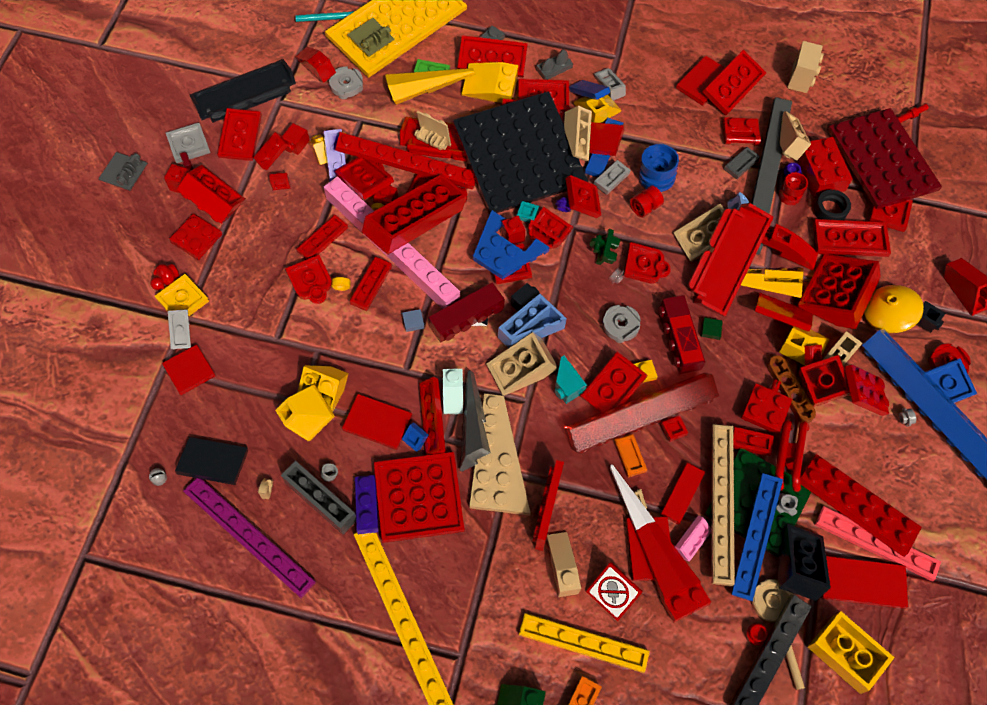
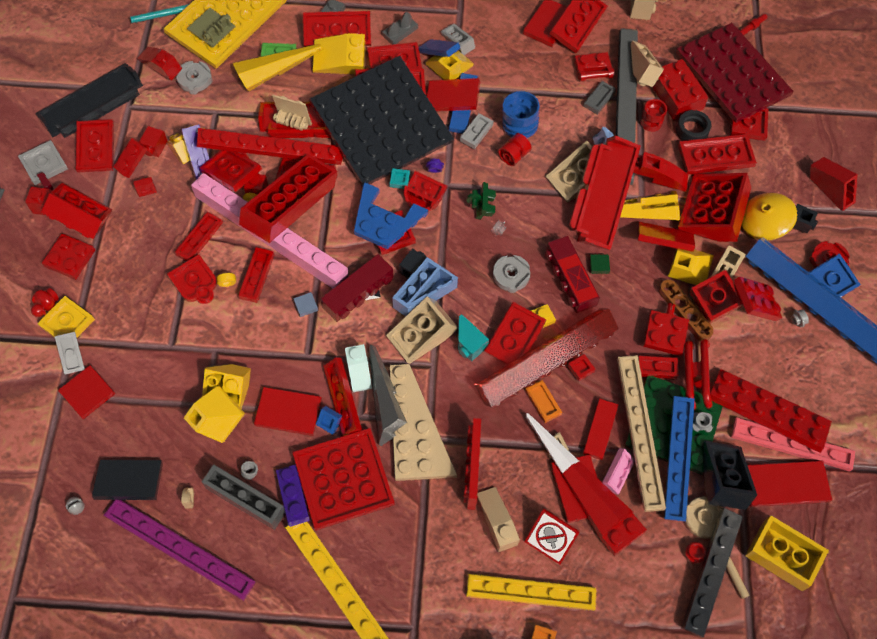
camera: 10 degrees left, 0 degrees up
red brick [501,215,526,245] -> none
tan slope [564,106,592,161] -> none
red plate [566,175,601,218] -> none
red plate [623,242,671,284] -> none
dark purple plate [783,163,802,176] -> none
red tile [805,344,822,365] -> none

